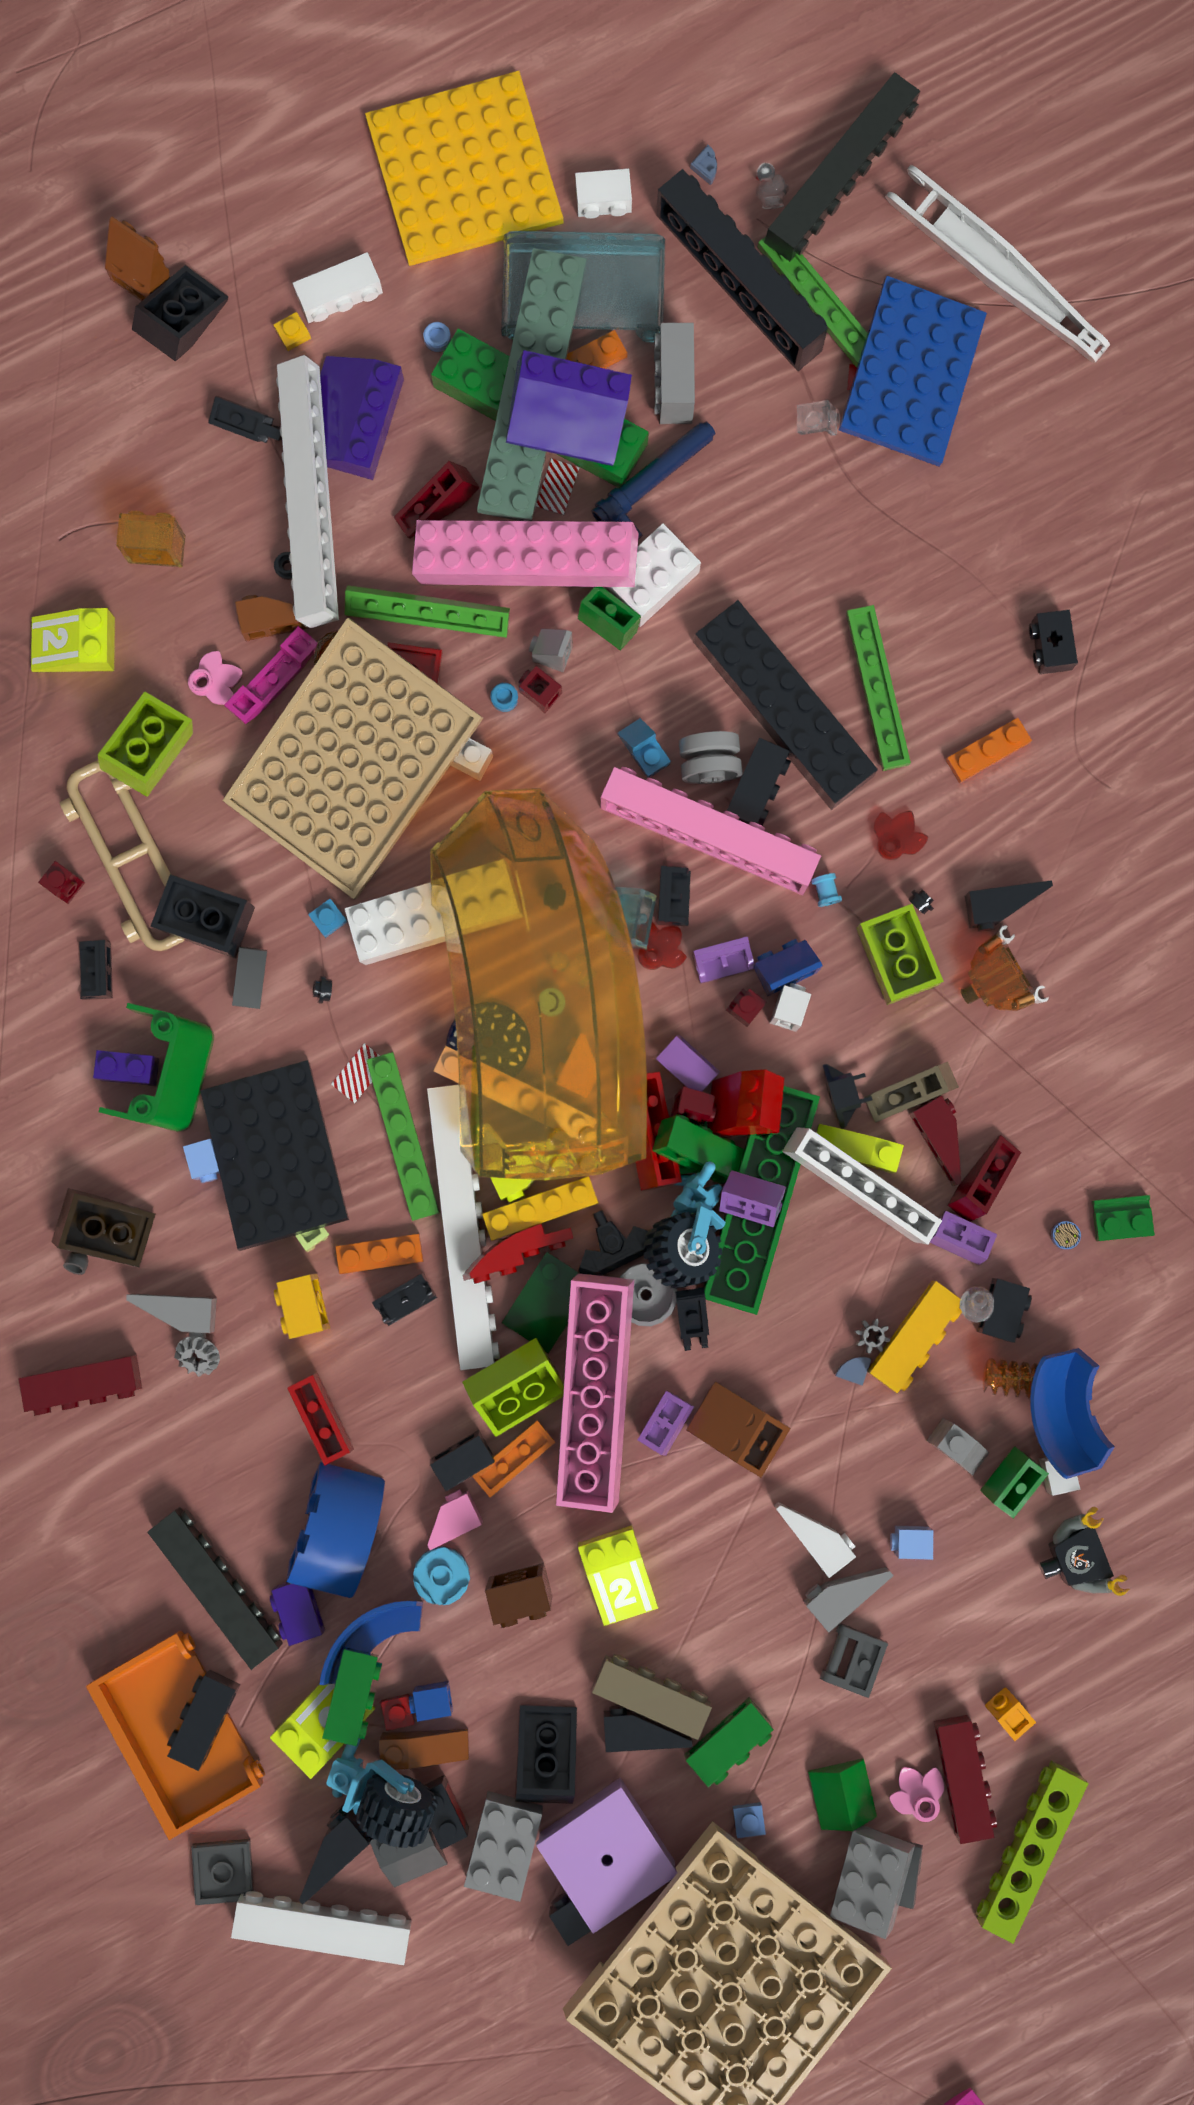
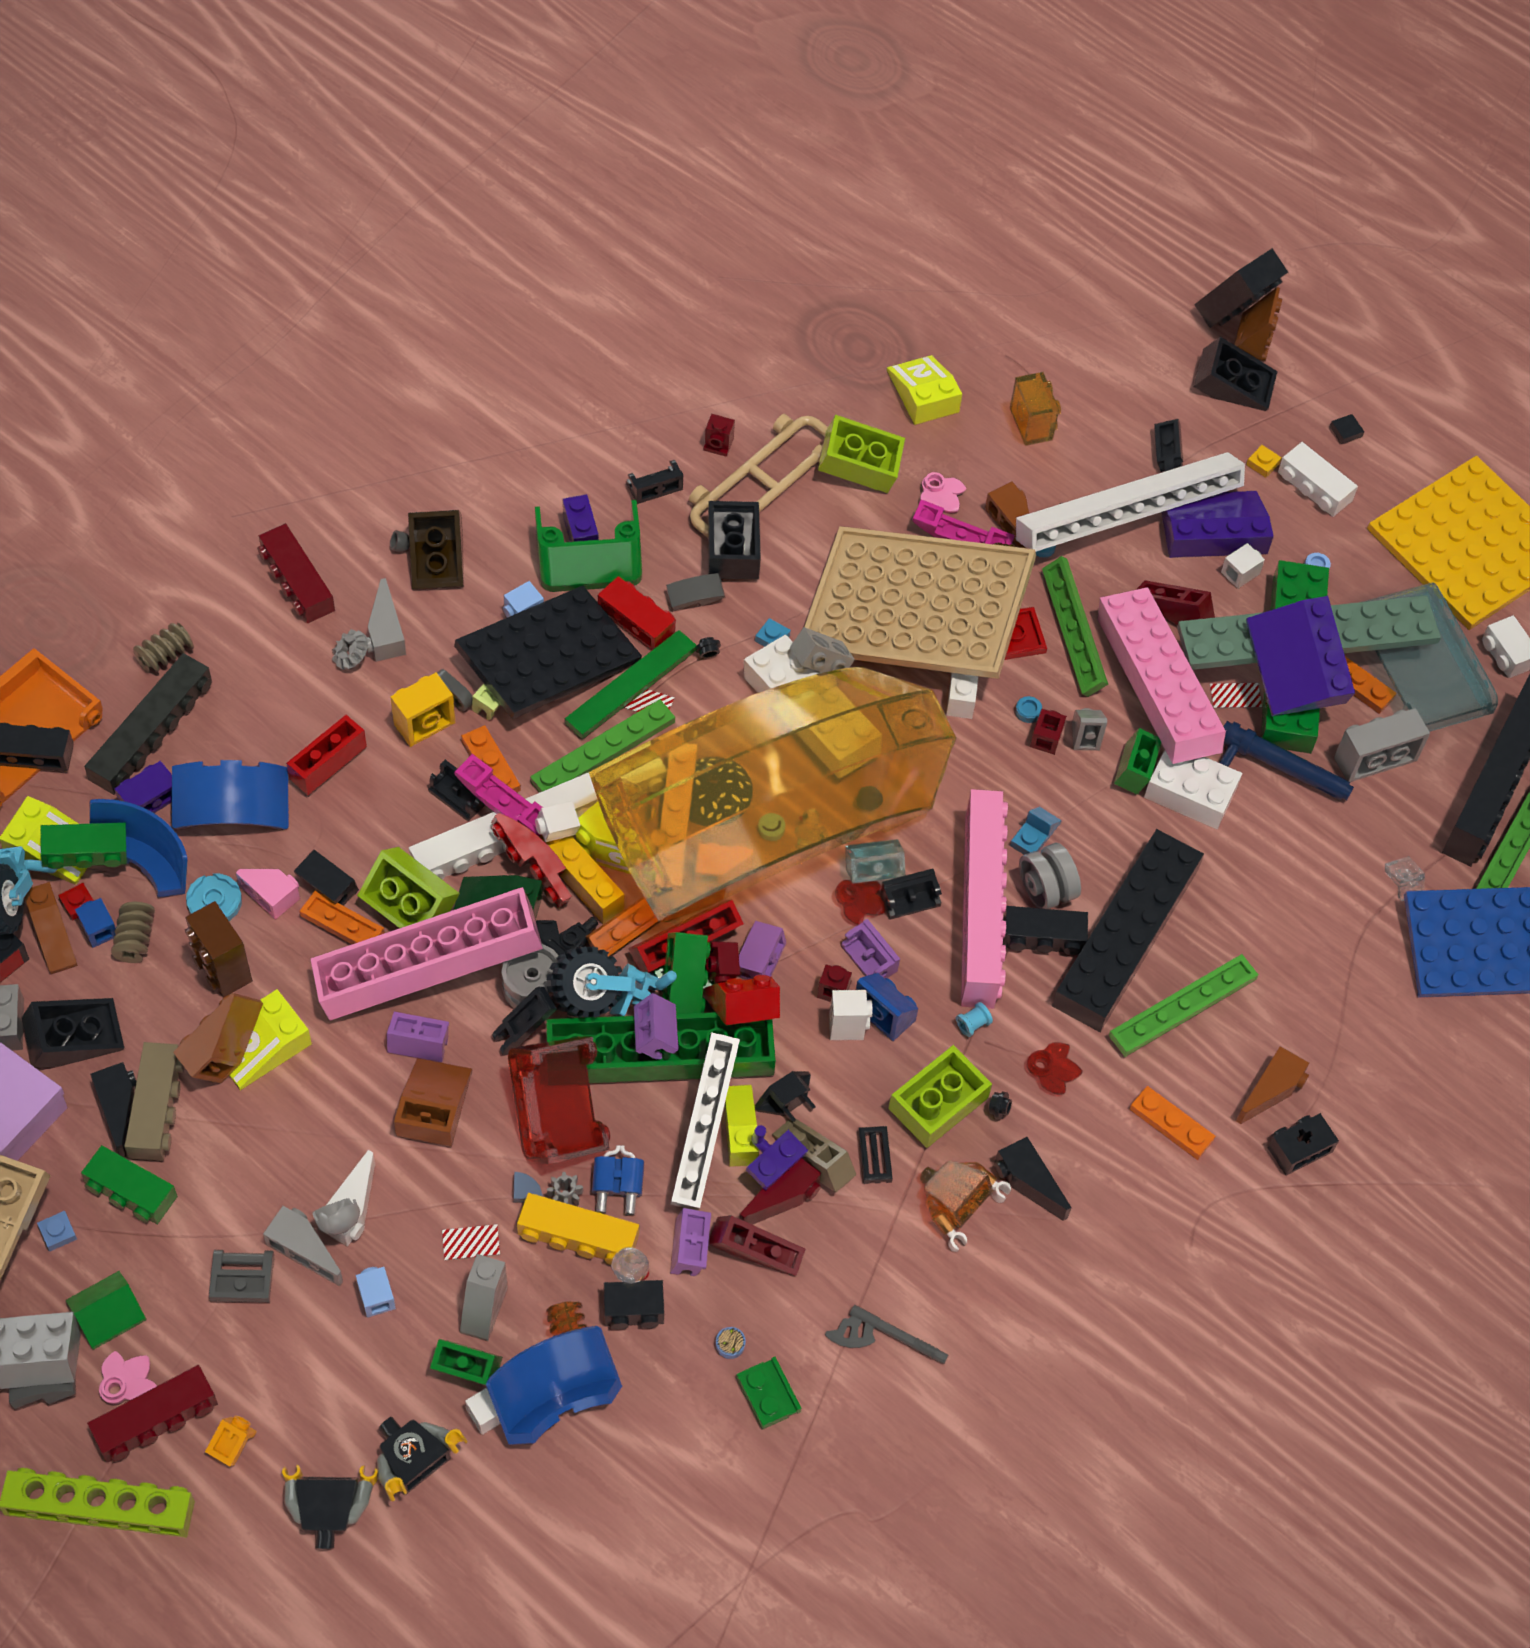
camera: 65 degrees right, 25 degrees down
none -> dark tan piece [111,901,155,963]
none -> dark tan piece [133,623,194,673]
none -> dark orange slope [173,993,263,1083]
none -> black torso [282,1465,378,1549]
none -> light grey hair [312,1198,360,1235]
none -> dark grey beam [437,669,472,711]
none -> sticker [442,1224,500,1260]
none -> dark pink slope [455,754,543,837]
none -> clear red windscreen [508,1036,610,1165]
none -> white brick [535,801,581,842]
none -> green tile [565,630,696,740]
none -> orange plate [585,892,667,957]
none -> blue piece [592,1145,644,1215]
none -> red brick [597,576,676,651]
none -> dark purple plate [746,1125,808,1191]
none -> light grey brick [790,627,855,680]
none -> dark grey piece [825,1305,949,1364]
none -> black tile [858,1126,893,1184]
none -> black brick [1194,248,1288,328]
none -> white brick [1221,543,1265,589]
none -> dark orange slope [1236,1046,1309,1124]
none -> black tile [1330,414,1365,444]

